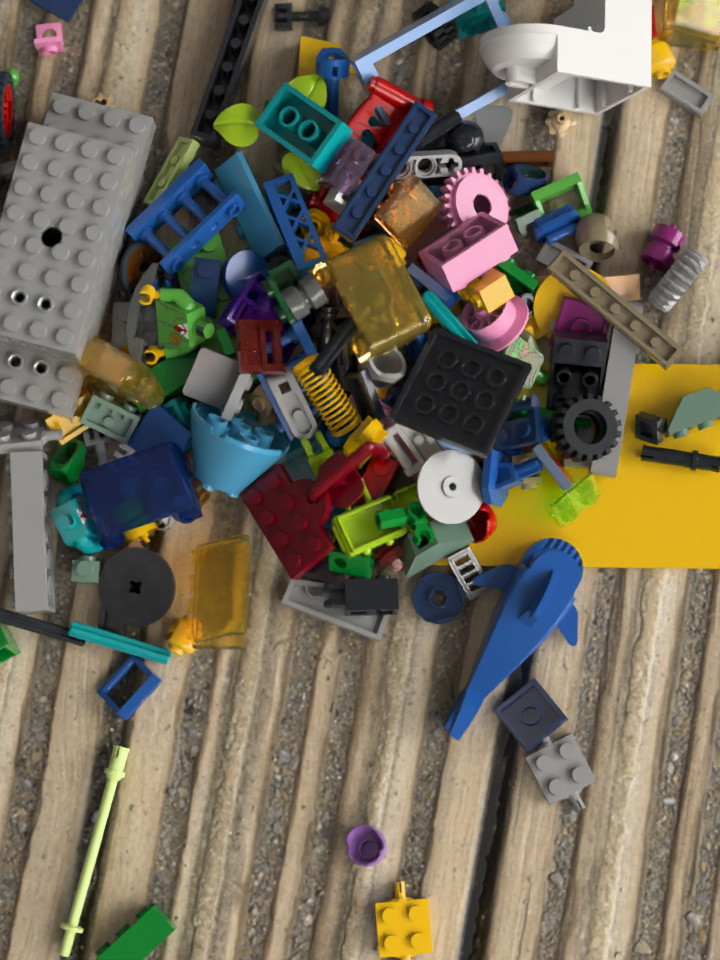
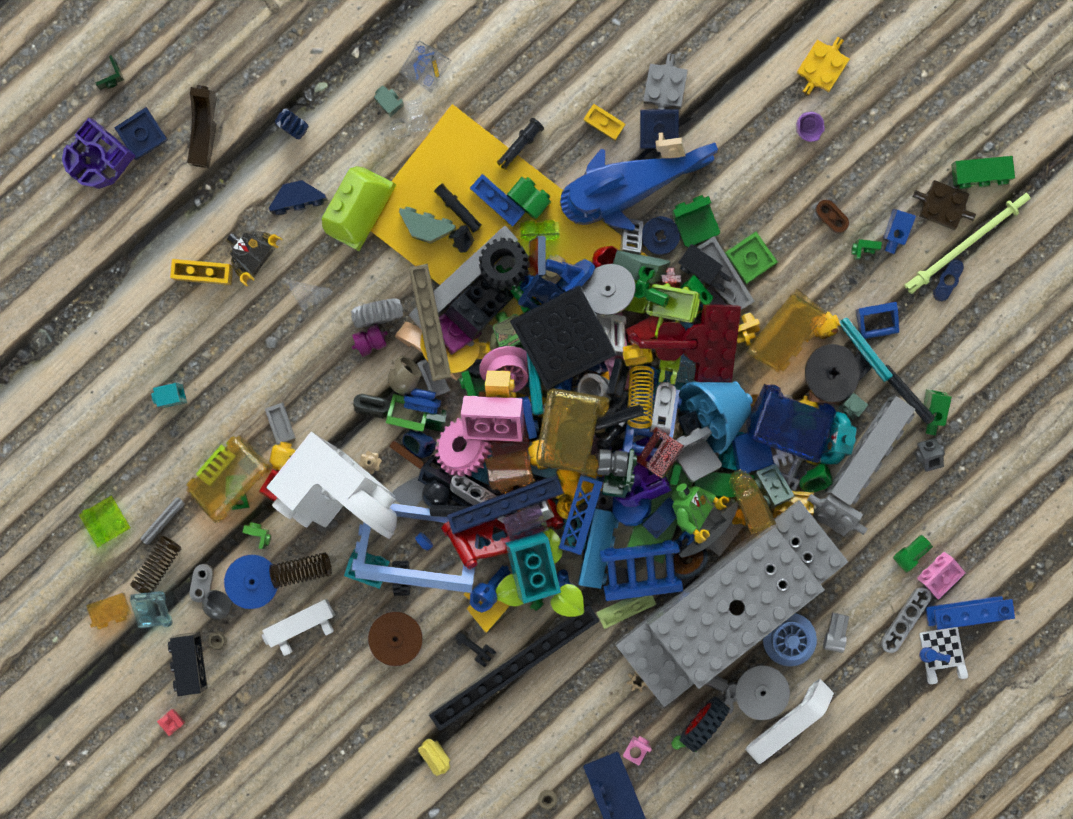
camera: 140 degrees left, 5 degrees up
none -> pearl dark grey piece [353,393,390,419]
none -> blue tile [415,532,434,551]
none -> blue plate [470,174,525,227]
none -> black pin [497,118,544,170]
none -> green brick [507,177,551,220]
none -> blue arm [557,569,579,588]
none -> yellow plate [583,104,626,141]
none -> tan bracket [656,132,685,158]
none -> green bracket [671,195,720,247]
none -> black bracket [677,410,702,435]
none -> bright green tile [725,232,778,284]
none -> yellow hips [737,313,760,346]
none -> reddish brown plate [815,200,849,233]
none -> green bracket [851,239,882,260]
none -> blue torso [883,209,916,254]
none -> dark brown plate [912,180,976,230]
none -> dark blue piece [932,259,964,302]

